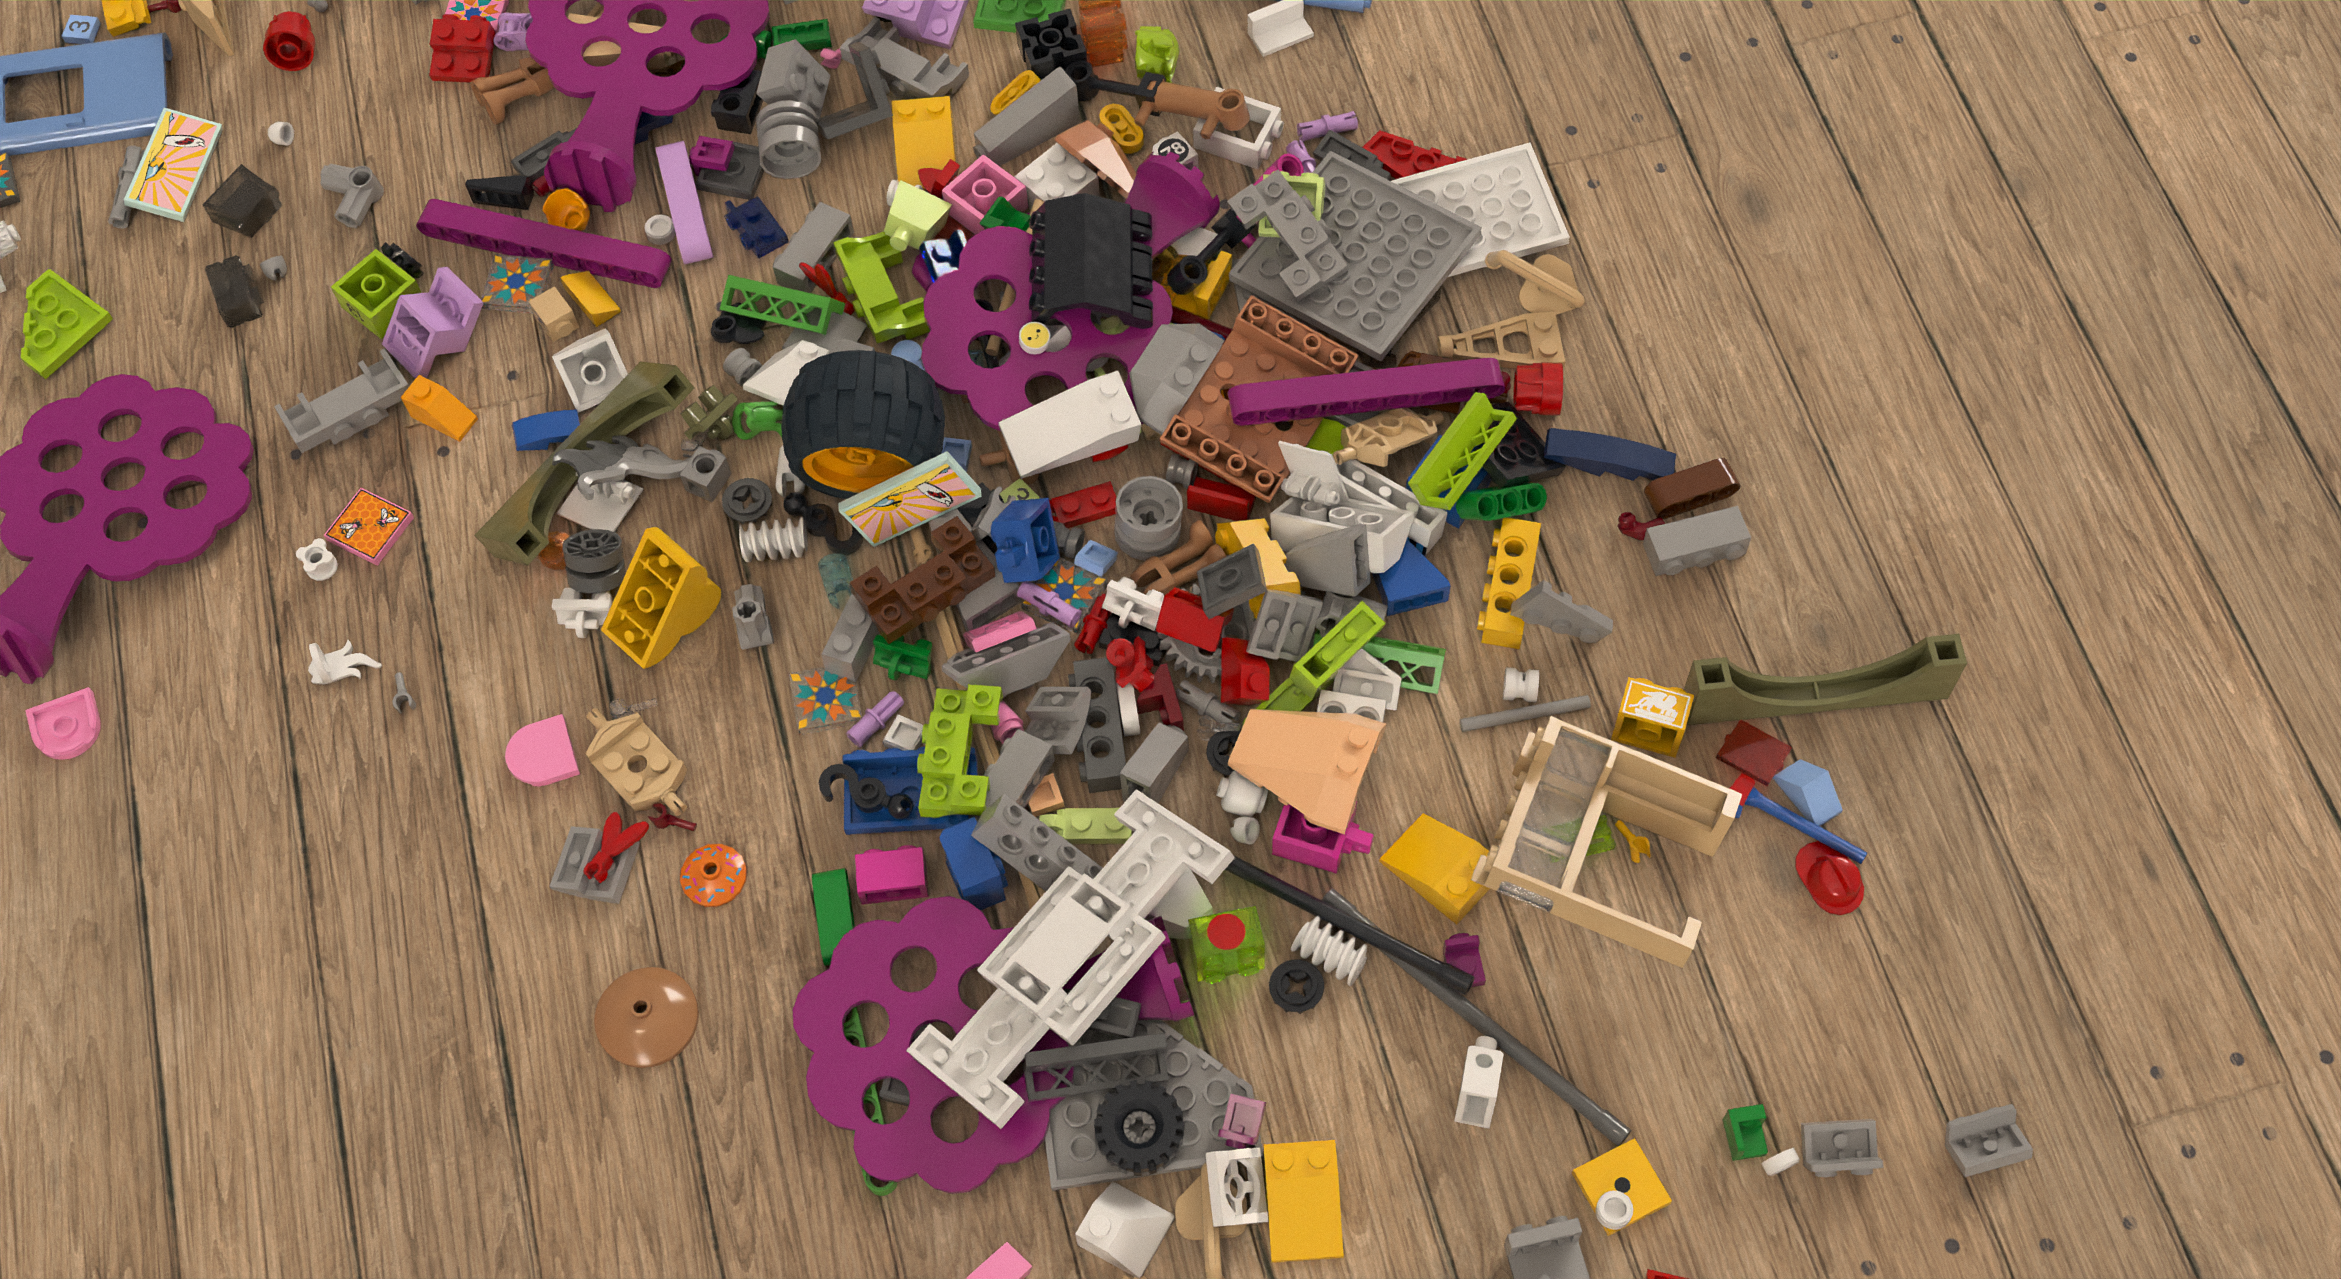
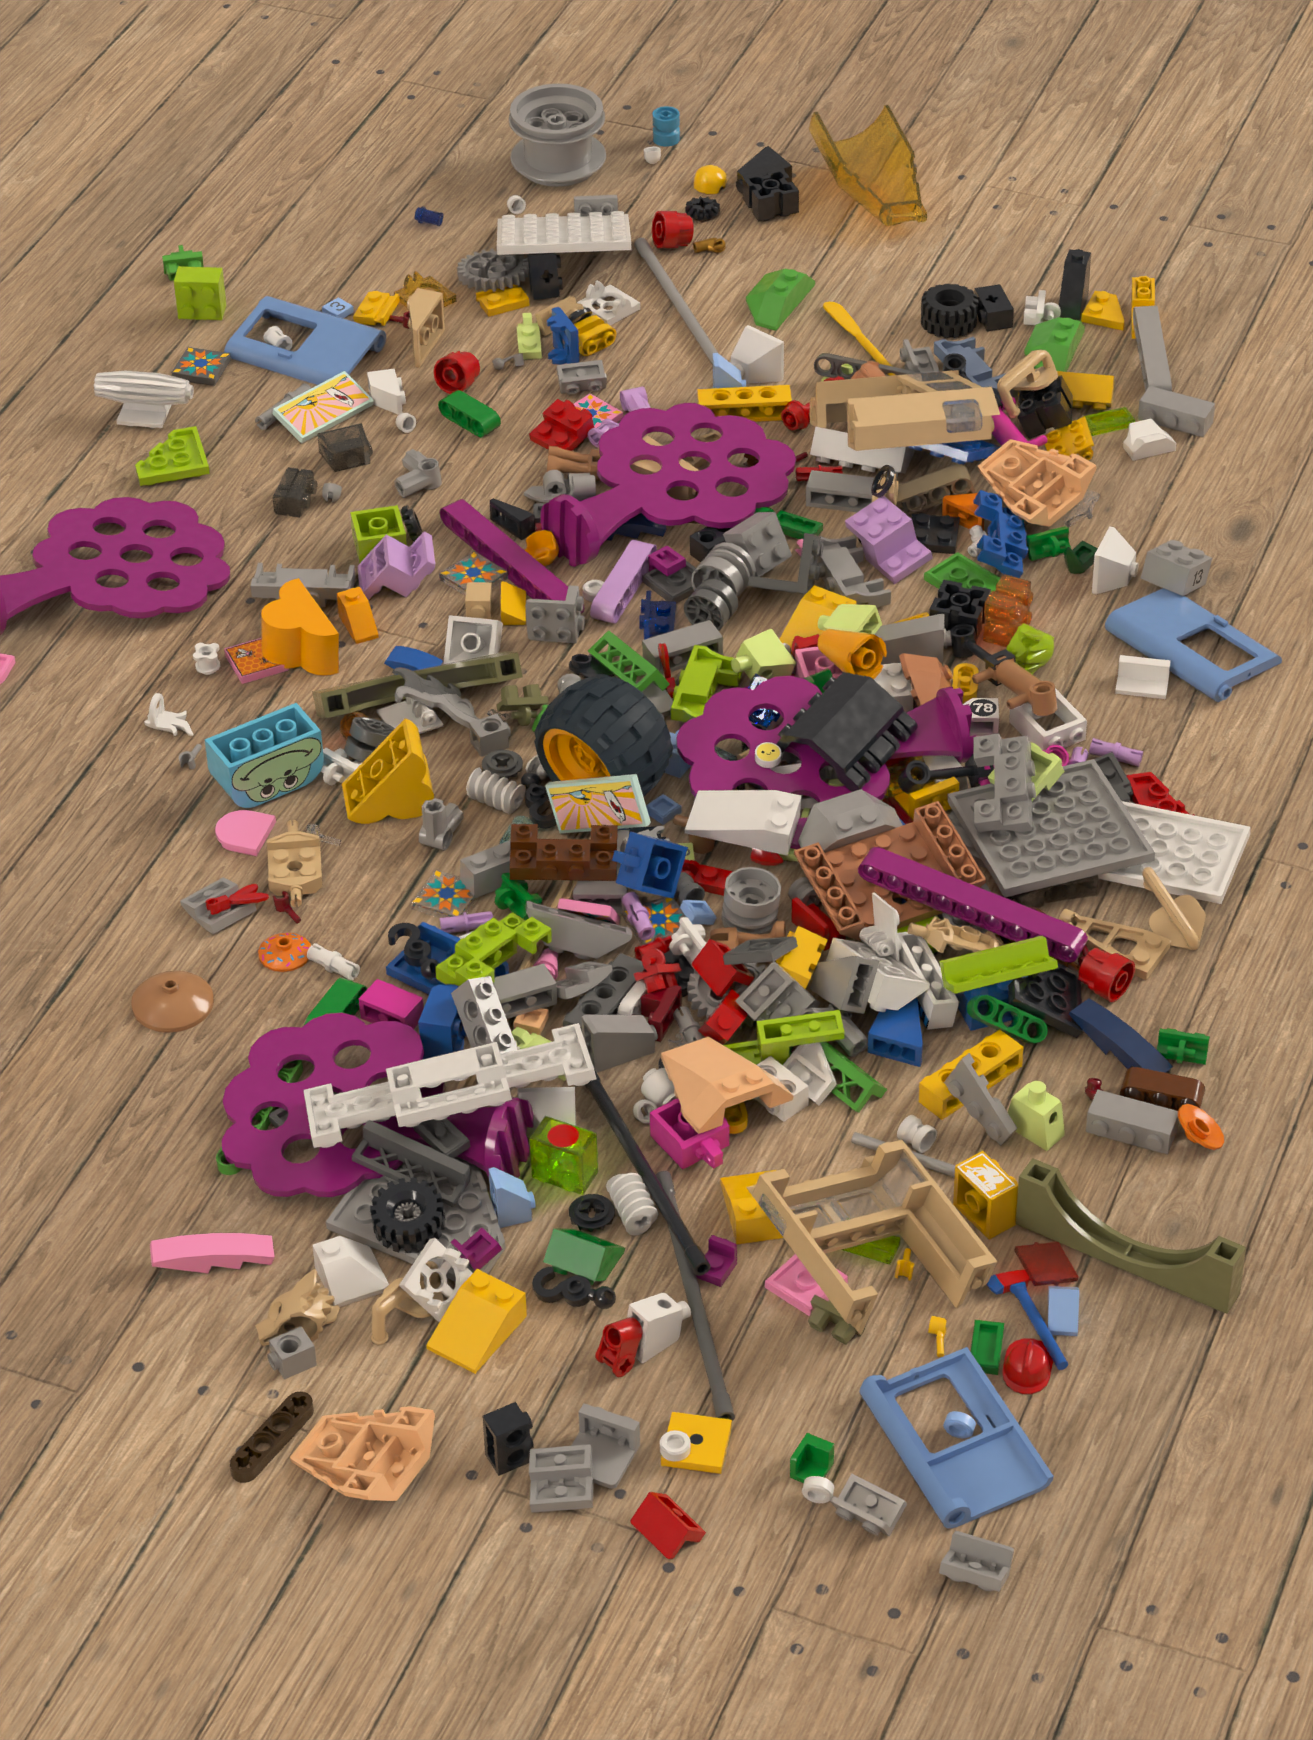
camera: 35 degrees right, 20 degrees down
none -> medium azure brick [205,703,324,808]
none -> light orange brick [261,578,339,676]
none -> white bush [264,326,292,350]
none -> white pin [307,943,360,981]
none -> white slope [367,369,406,414]
none -> green beam [438,390,501,438]
none -> light blue slope [489,1167,536,1228]
none -> light grey panel [524,470,596,503]
none -> light grey bracket [525,585,585,643]
none -> black piece [532,1267,616,1309]
none -> green slope [543,1228,626,1285]
none -> red piece [595,1317,643,1378]
none -> dark grey wheel [684,579,738,631]
none -> bright pink tile [765,1254,848,1316]
none -> olive hips [808,1295,865,1345]
none -> yellowish green torso [818,604,882,635]
none -> light orange cone [818,629,887,679]
none -> medium blue piece [859,1347,1054,1528]
none -> yellow hand [928,1316,946,1357]
none -> light blue tile [943,1411,976,1439]
none -> green tile [970,1320,1004,1375]
none -> yellowish green torso [1008,1081,1065,1151]
none -> green hips [1157,1028,1210,1065]
none -> orange dish [1178,1104,1224,1150]

